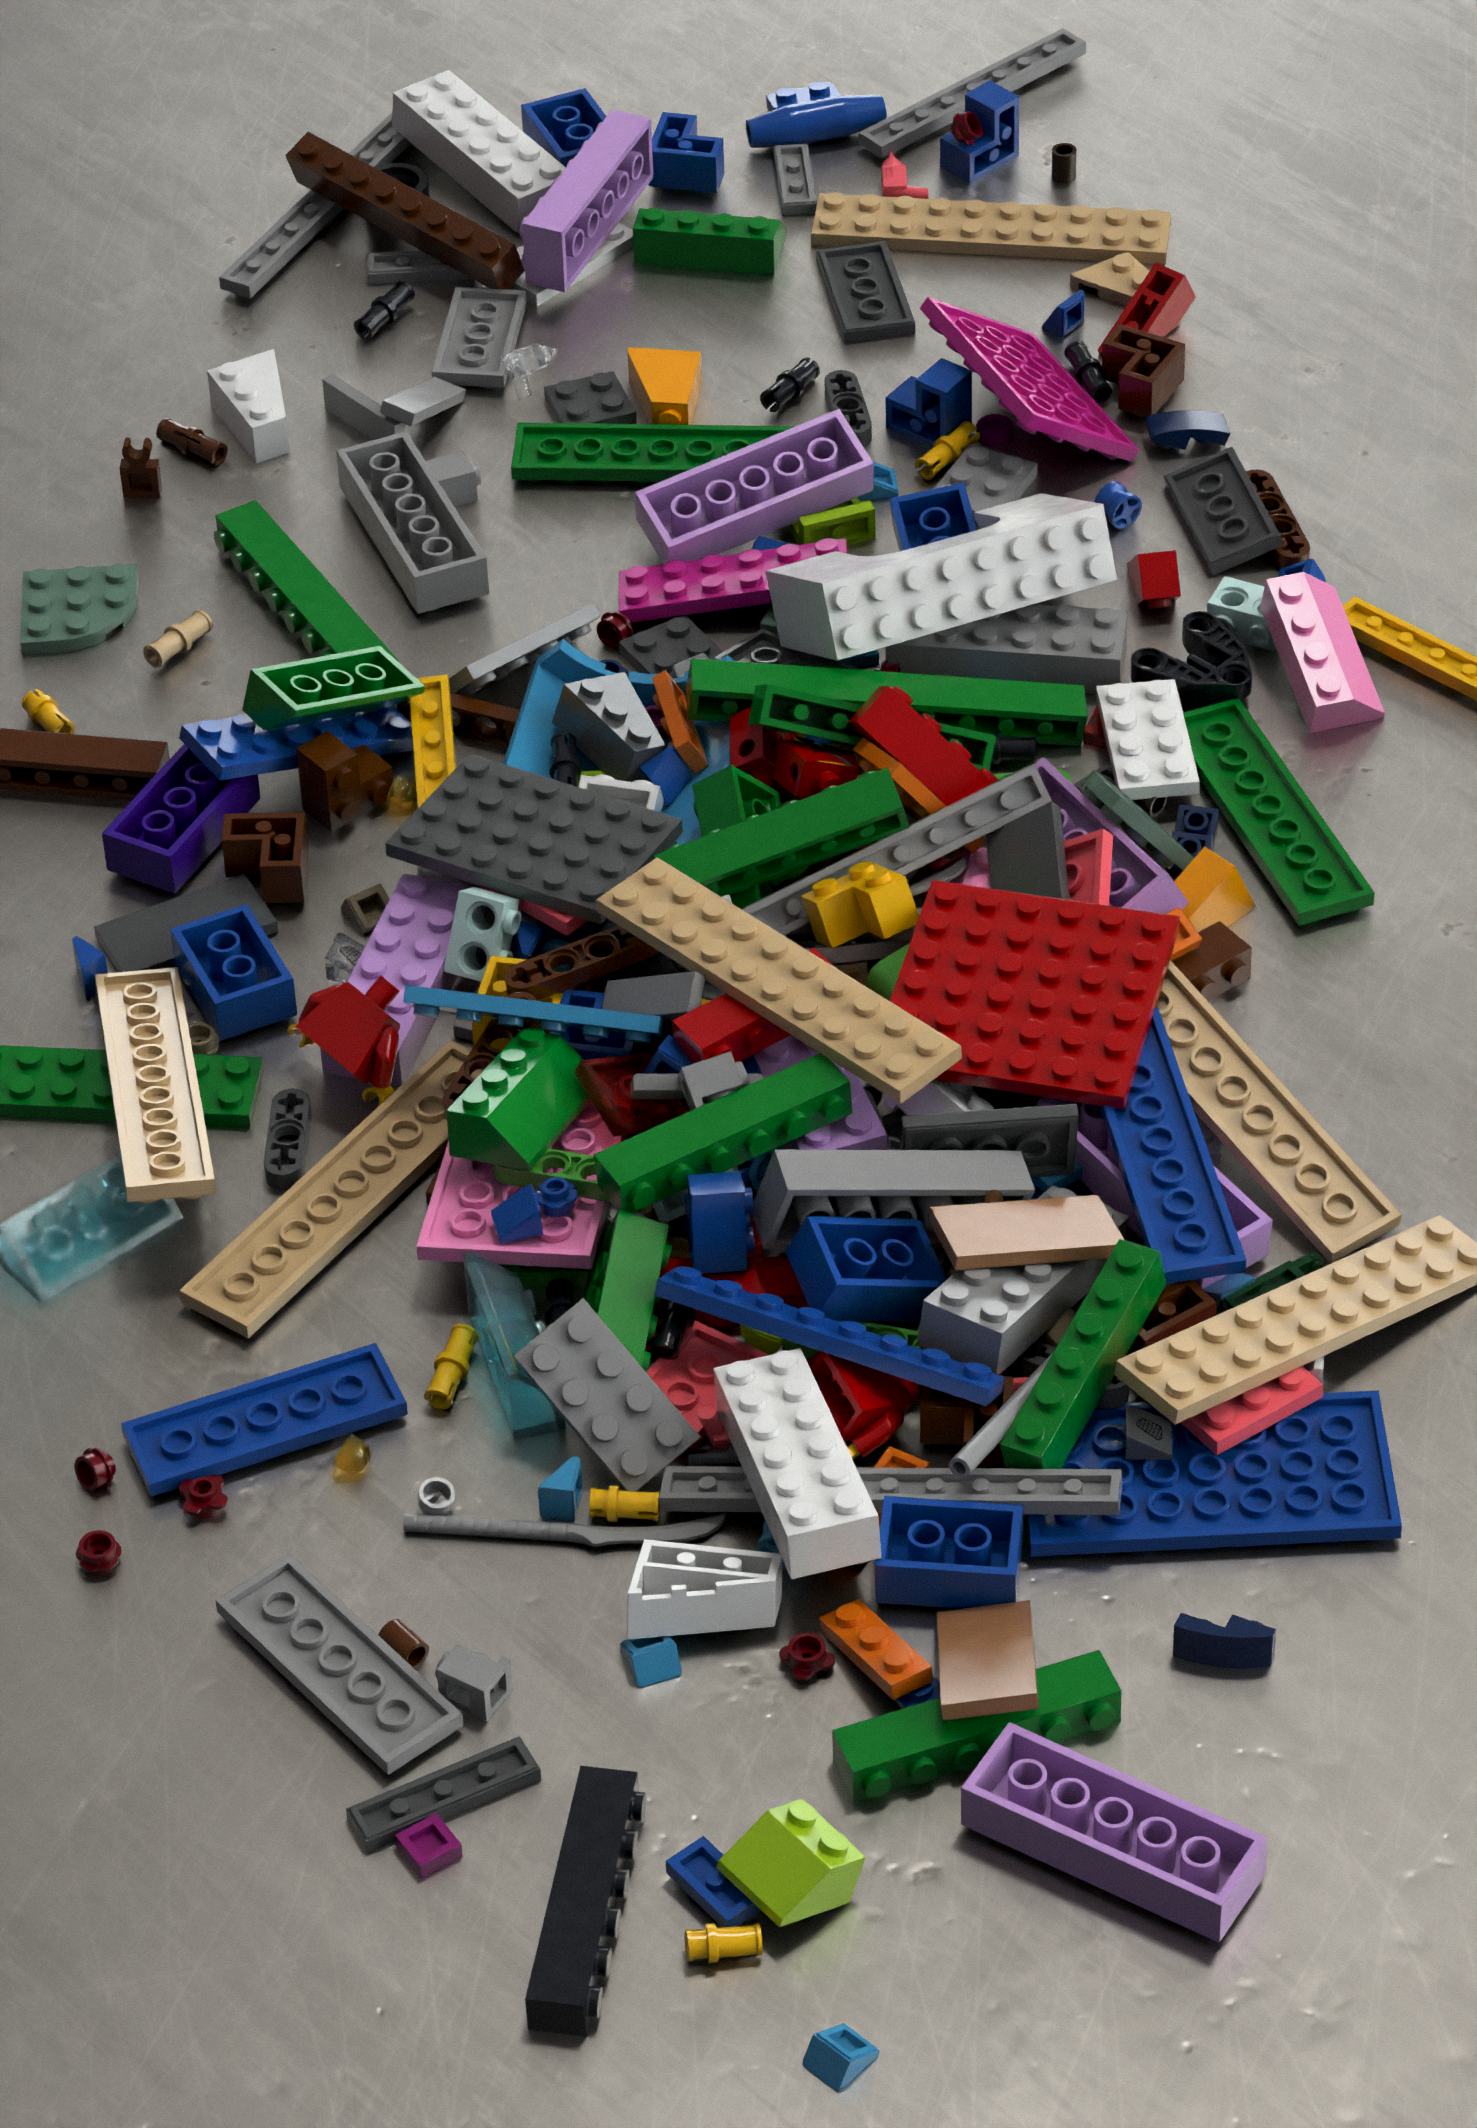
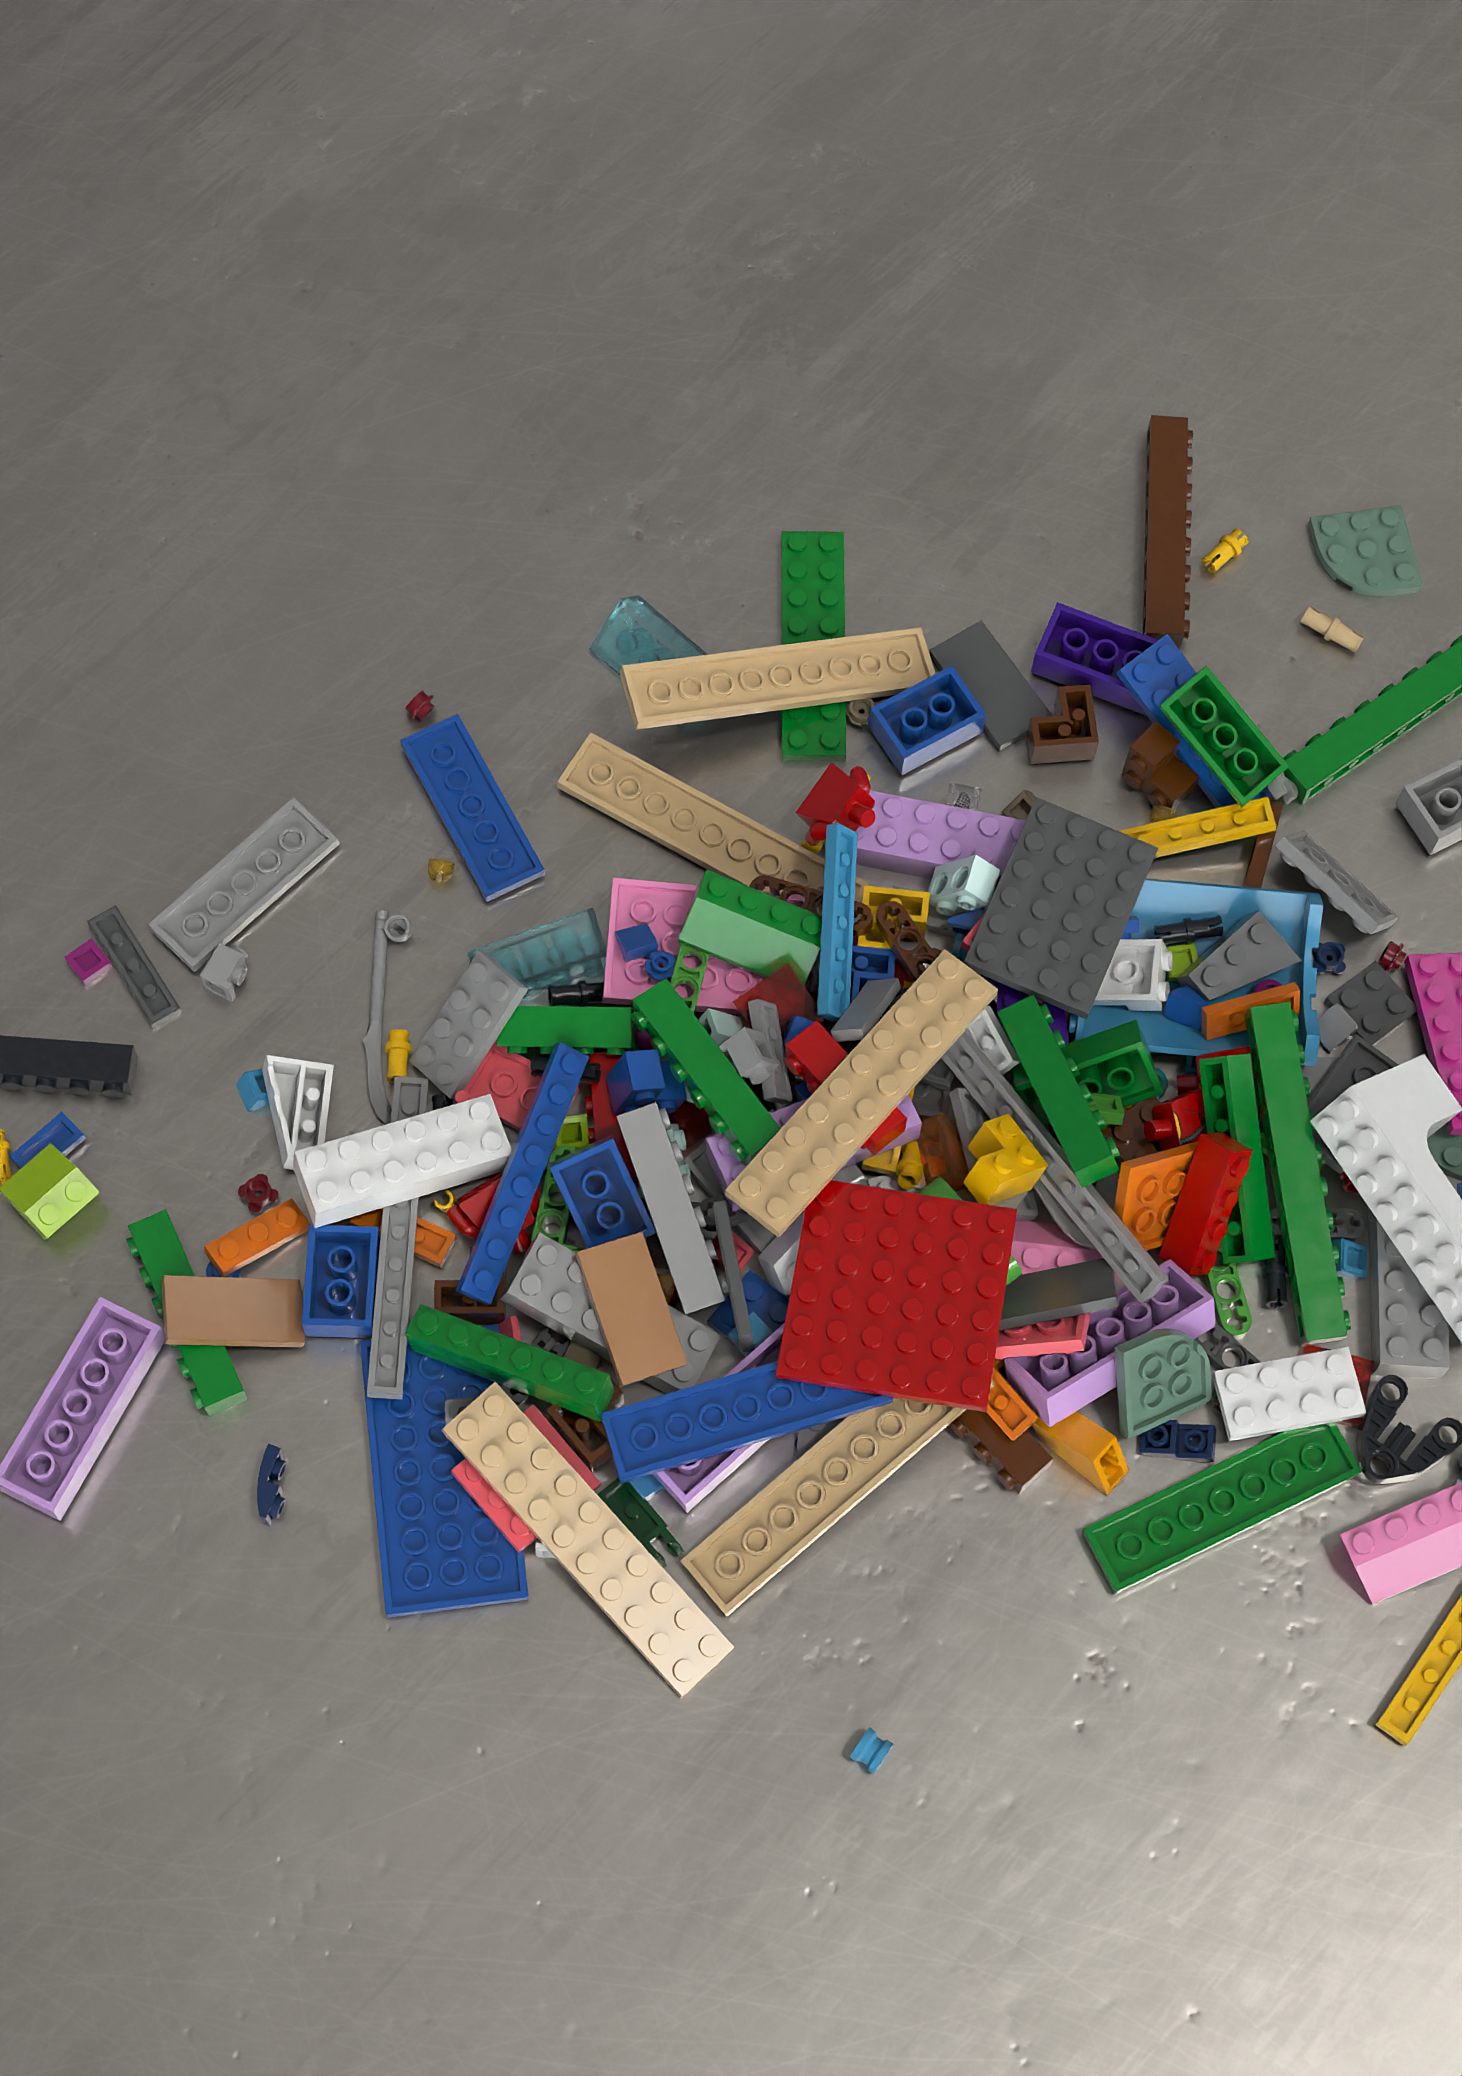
camera: 80 degrees right, 25 degrees up
blue slope [72,936,108,998] -> none
dark red plate [76,1530,122,1573] -> none
dark red plate [179,1474,228,1519] -> none
dark grey beam [264,1088,312,1190] -> none
reddish brown hinge [378,1619,429,1669] -> none
yellow pin [424,1323,479,1409] -> none
dark azure slope [538,1456,583,1522] -> none
light grey piece [949,1350,1055,1478] -> none

